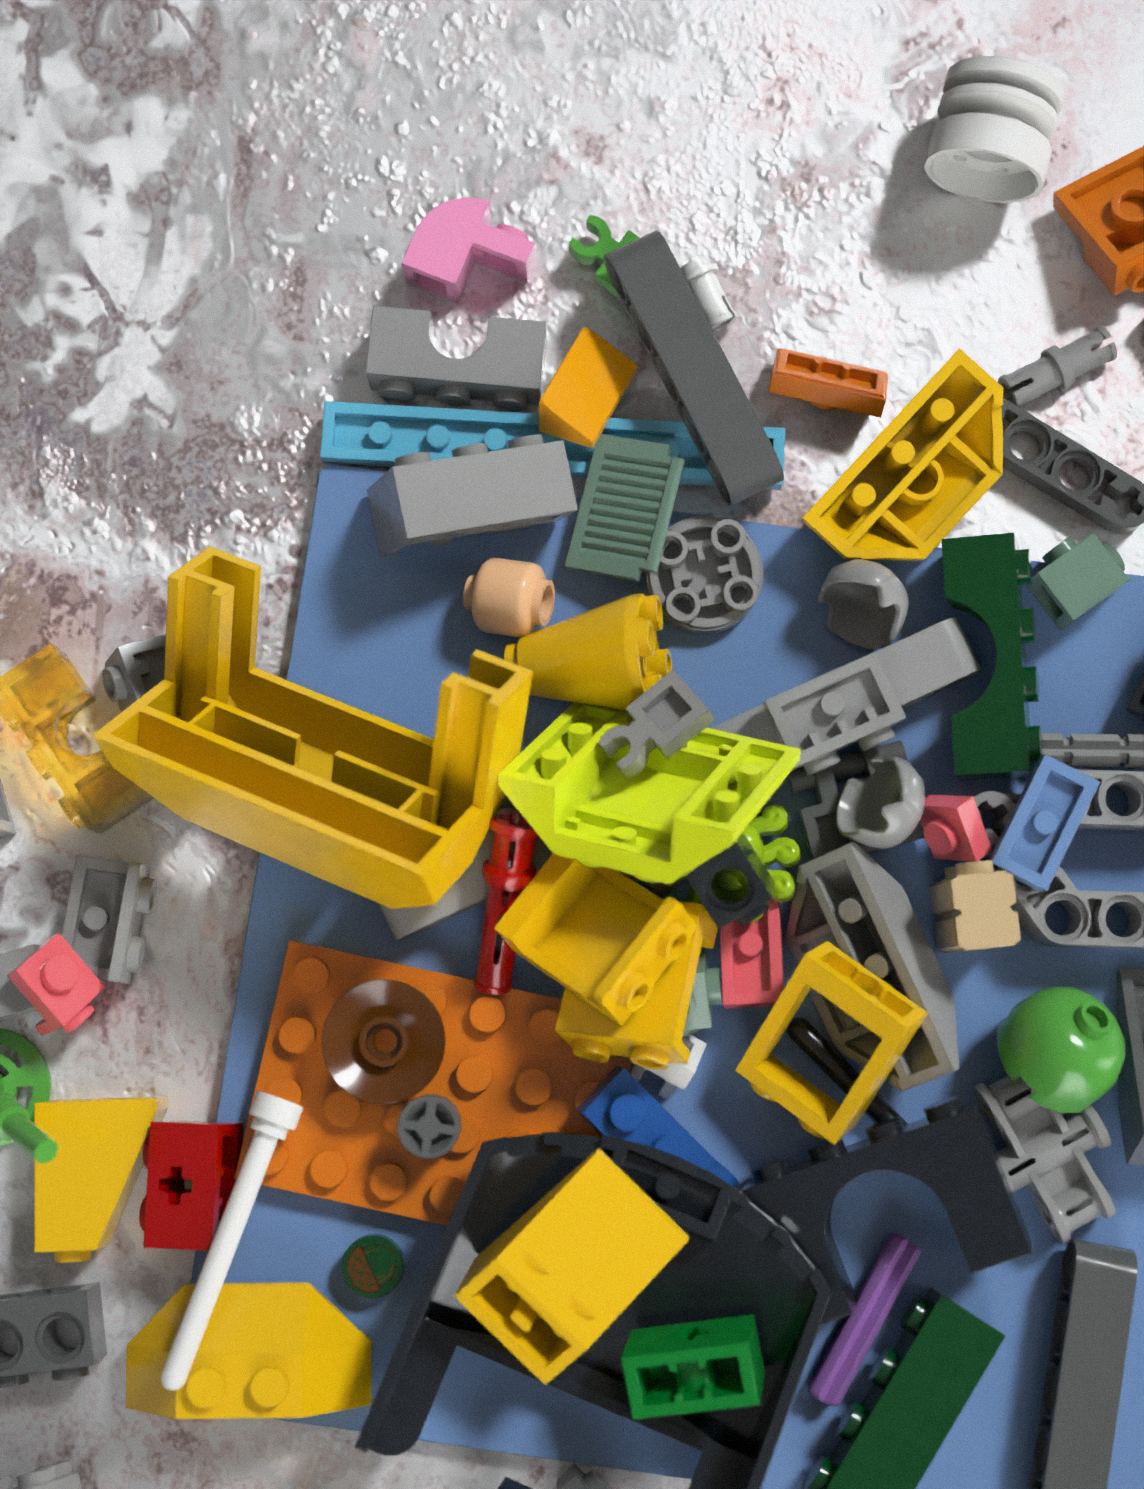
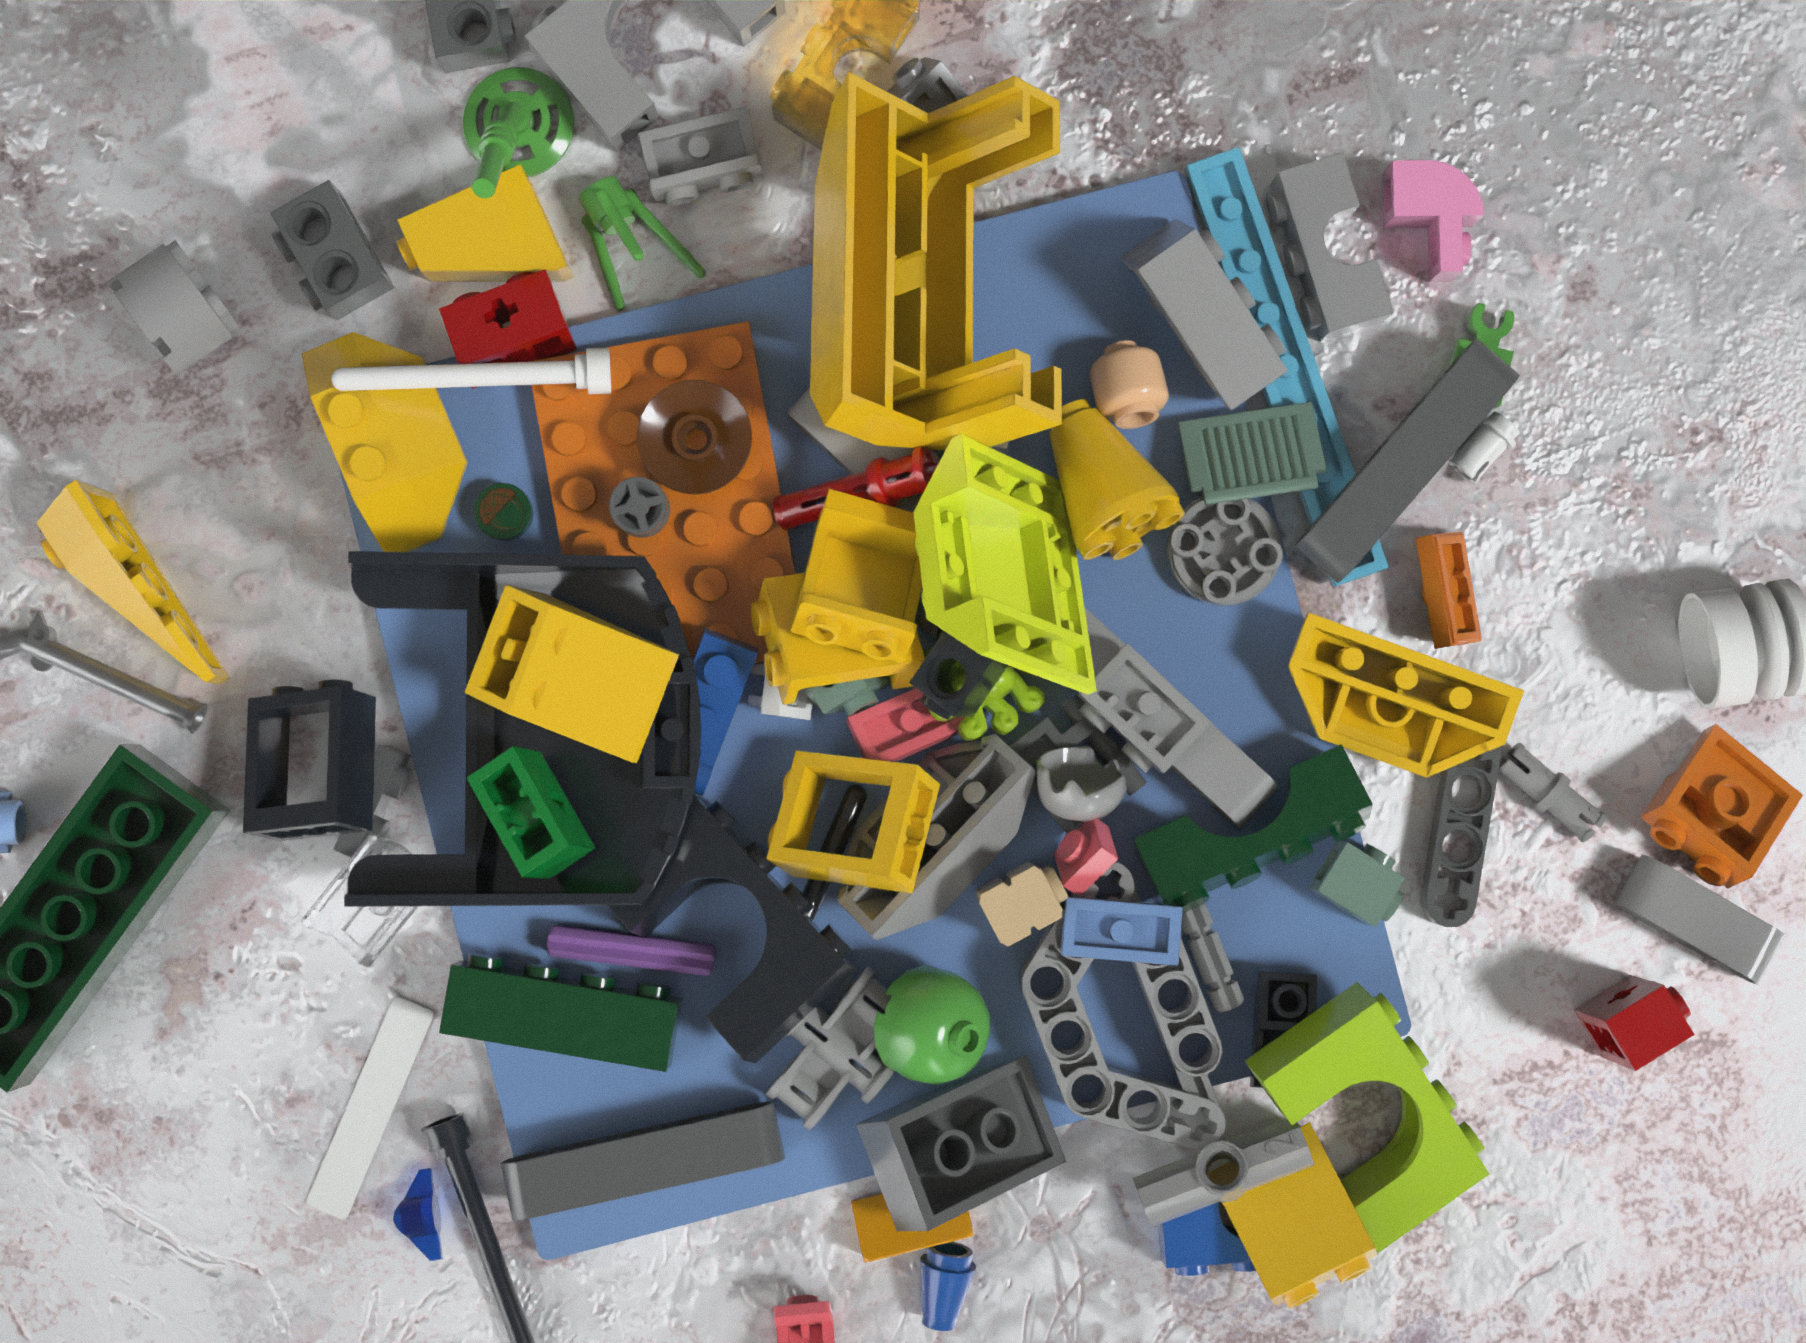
camera: 65 degrees right, 5 degrees up
coral bracket [7,933,105,1036] -> none
light orange slope [539,327,637,448] -> none
light grey plate [598,670,715,779] -> none
light grey hair [818,559,909,650] -> none
none -> bright green plant [579,176,706,311]

